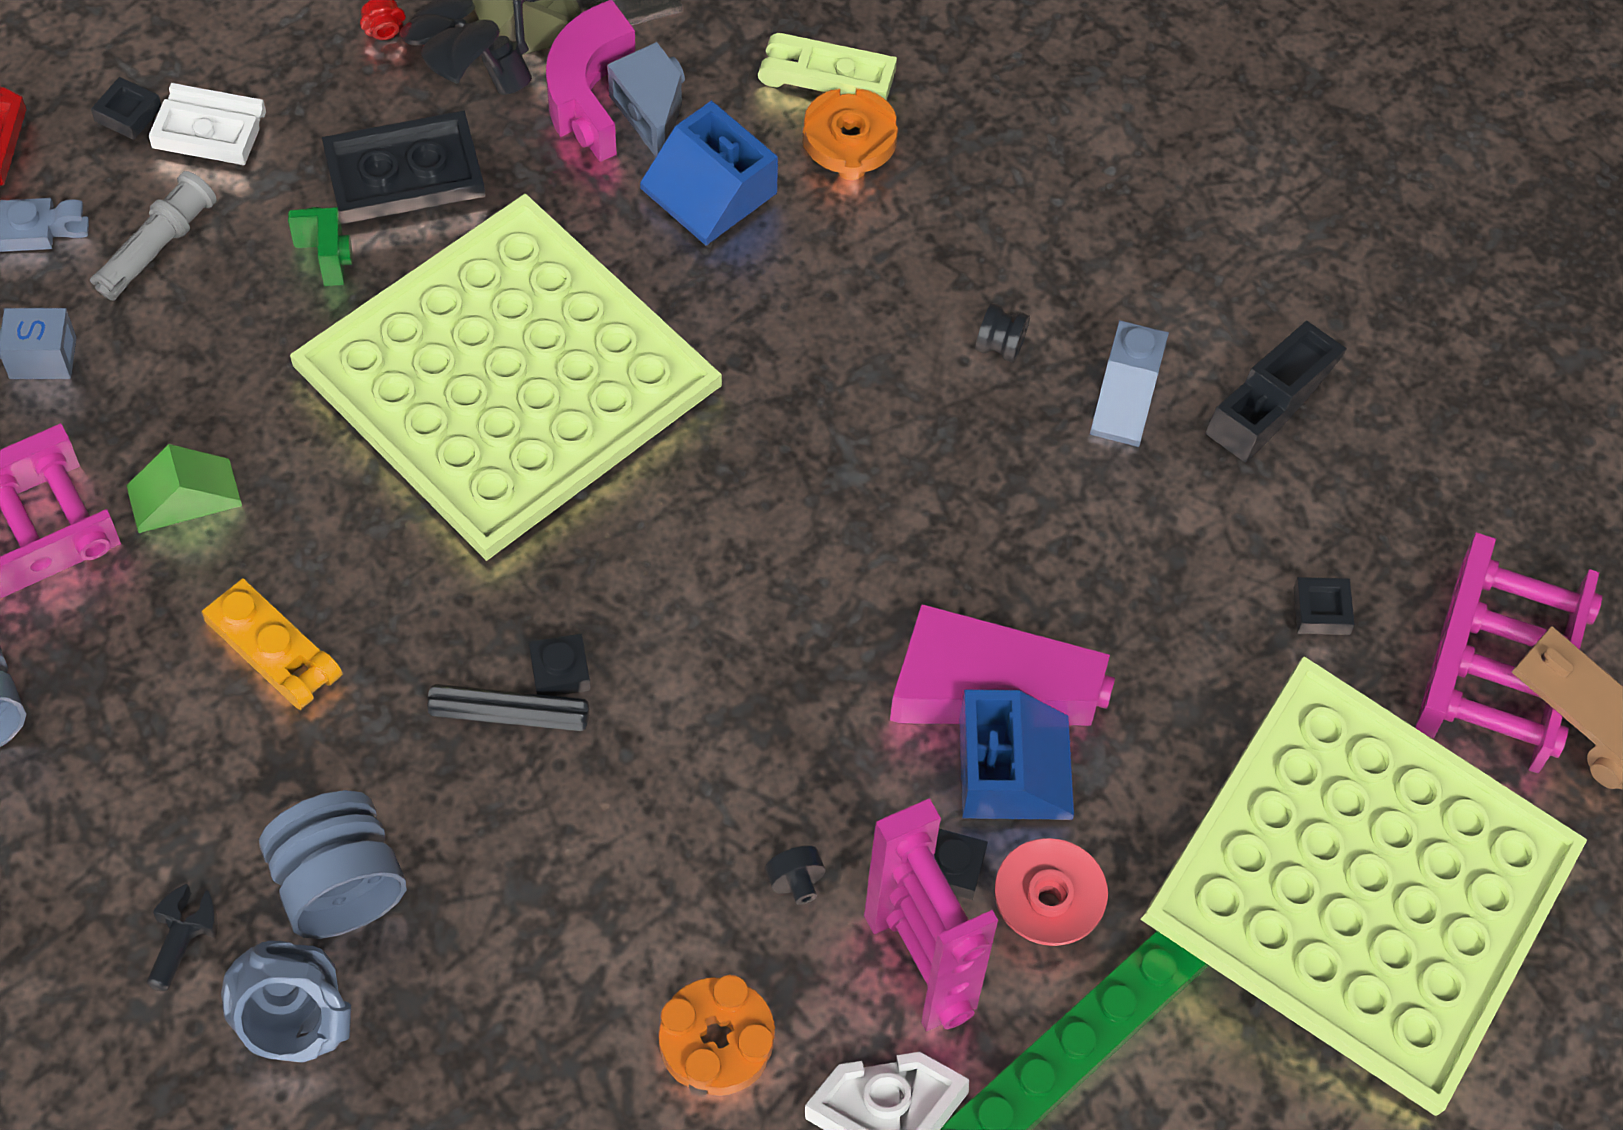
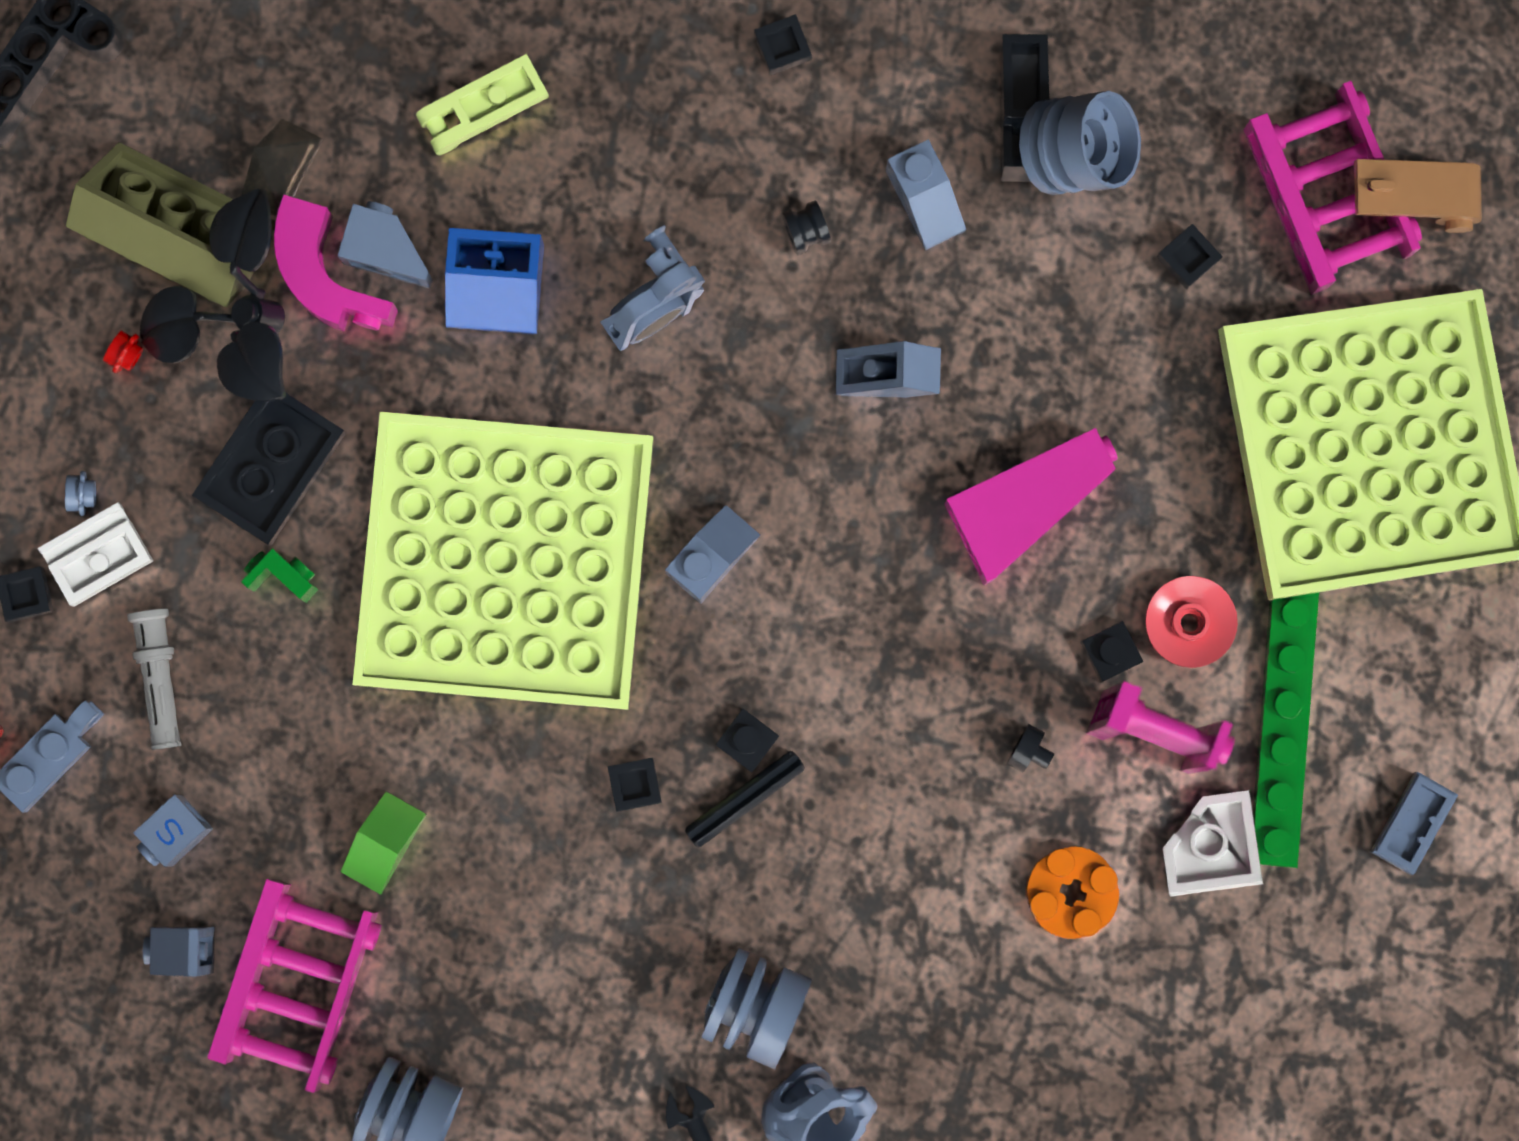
camera: 40 degrees left, 25 degrees up
light orange plate [202,578,343,710] -> none
orange plate [802,88,898,180] -> none
blue slope [959,690,1074,820] -> none
none -> sand blue plate [65,471,96,516]
none -> sand blue piece [600,226,705,352]
none -> black plate [608,758,662,812]
none -> sand blue slope [665,505,761,604]
none -> black plate [754,14,812,76]
none -> sand blue slope [836,341,941,398]
none -> sand blue wheel [1019,91,1141,195]

